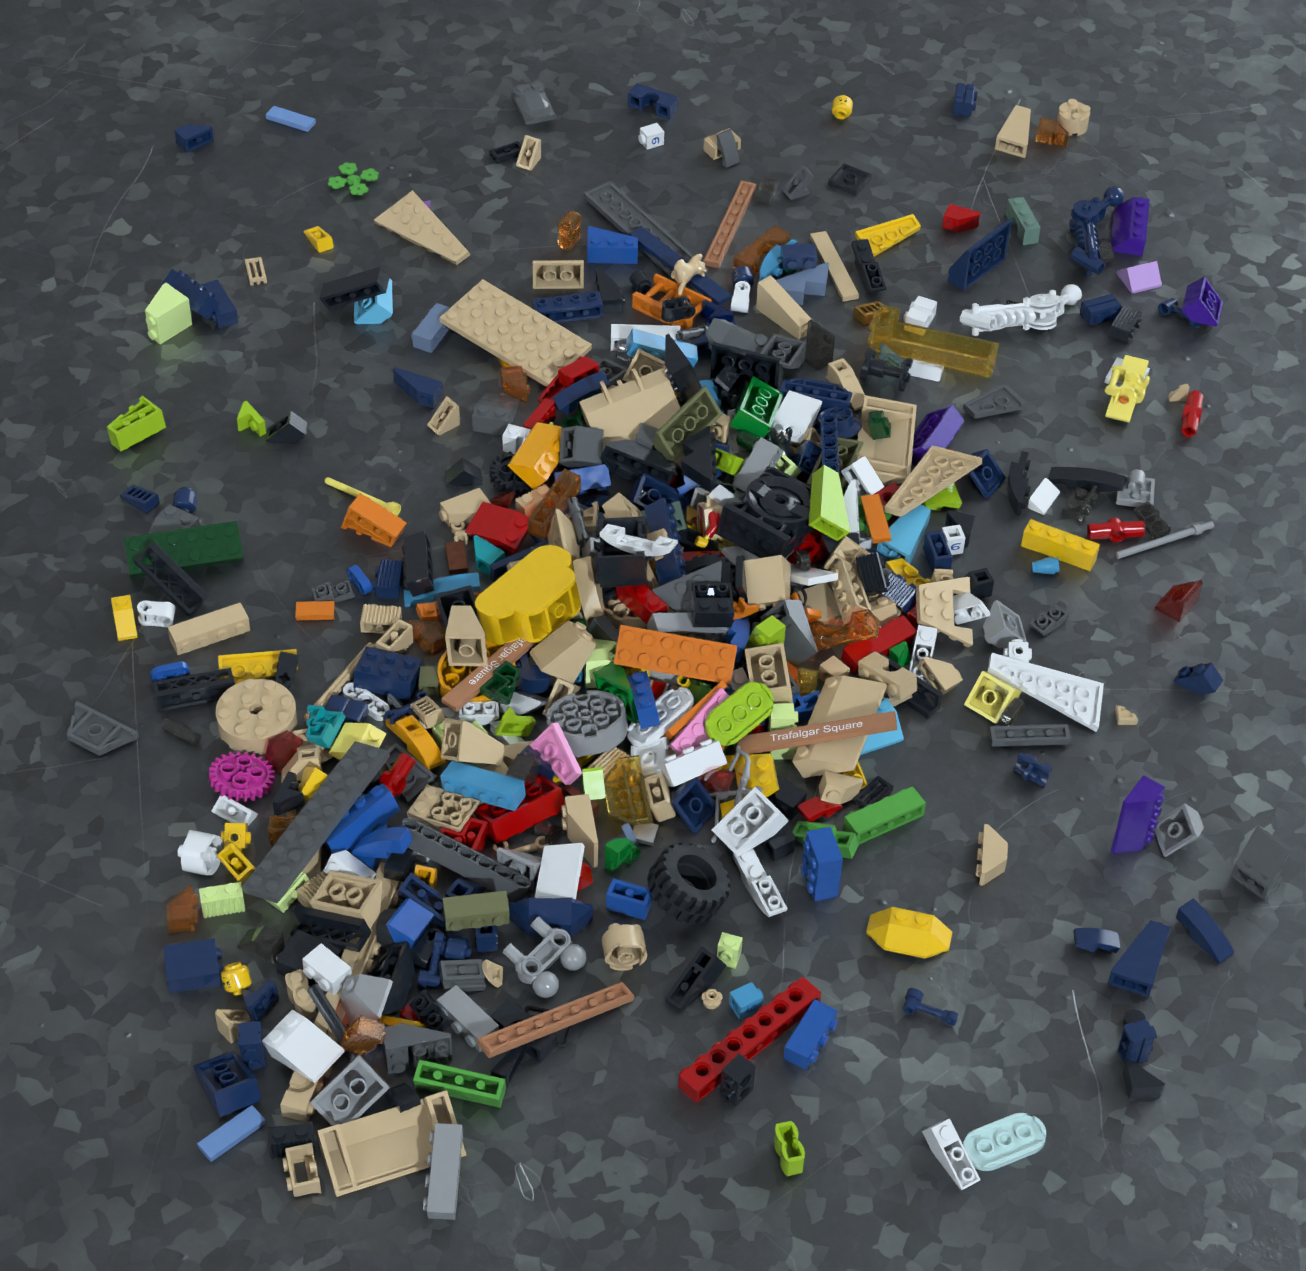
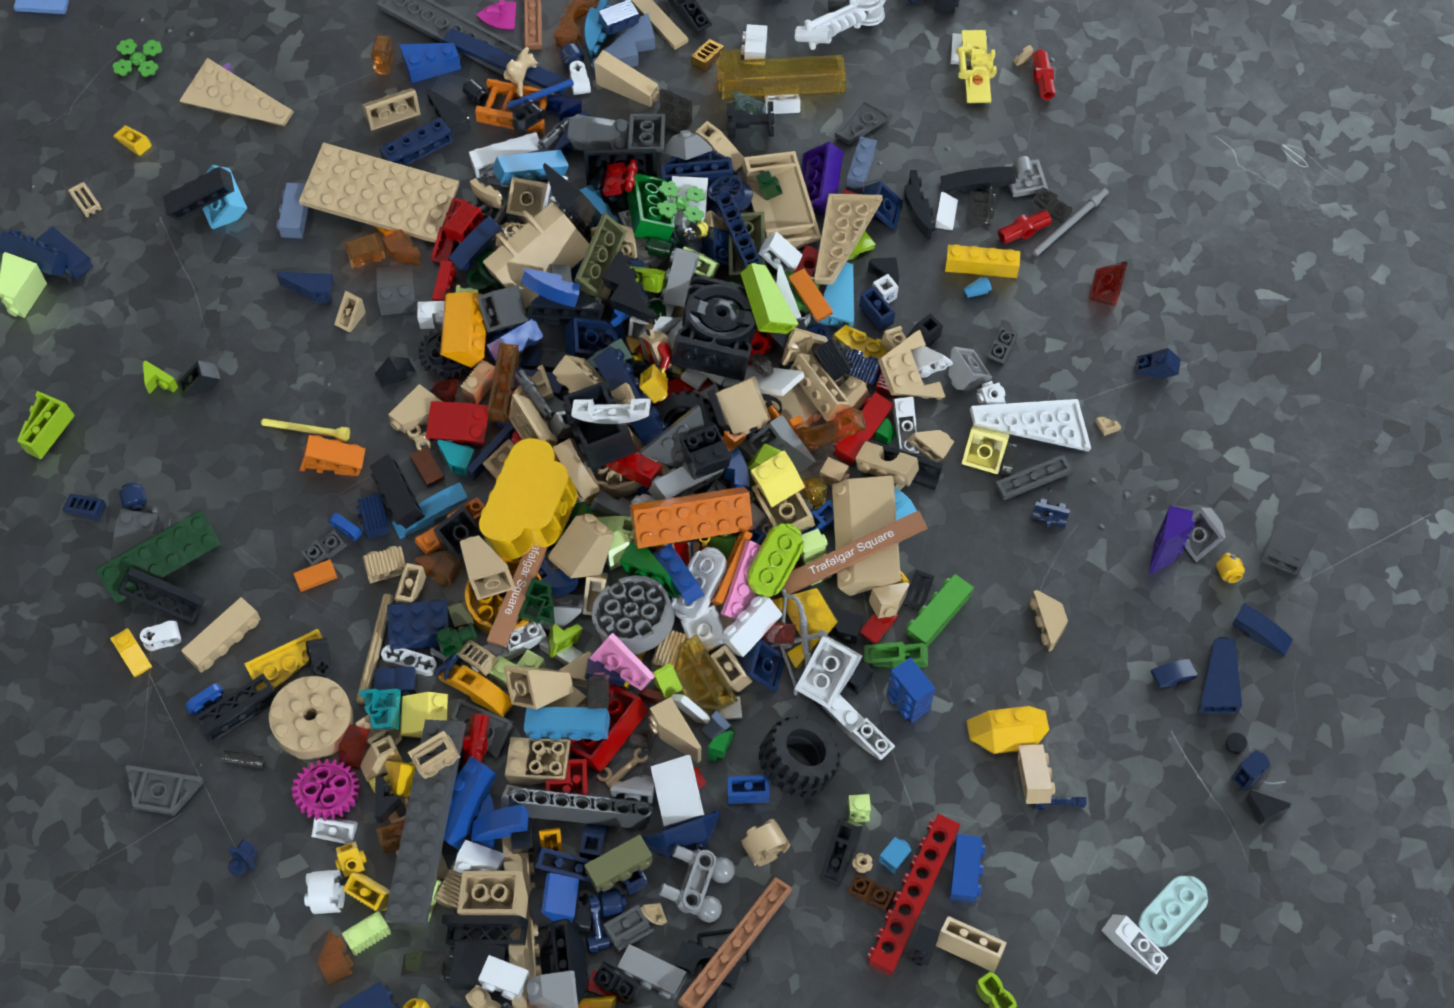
camera: 20 degrees left, 15 degrees up
none -> dark blue hips [228,839,258,876]
none -> clear orange brick [343,232,386,268]
none -> tan window [408,730,460,779]
none -> dark green connector [435,623,478,658]
none -> tan slope [469,178,503,209]
none -> dark pink shield [476,0,517,30]
none -> blue bar [507,78,574,110]
none -> blue slope [521,268,580,307]
none -> red plate [603,160,638,196]
none -> yellow brick [639,364,669,403]
none -> bright green plant [657,181,706,222]
none -> light grey slope [663,130,713,160]
none -> white tile [671,694,711,724]
none -> light yellow plate [696,221,709,238]
none -> light yellow slope [751,450,805,508]
none -> sand blue brick [846,136,877,195]
none -> reddish brown slope [847,874,896,912]
none -> tan brick [936,916,1007,973]
none -> tan brick [1017,745,1055,804]
none -> yellow head [1216,553,1245,583]

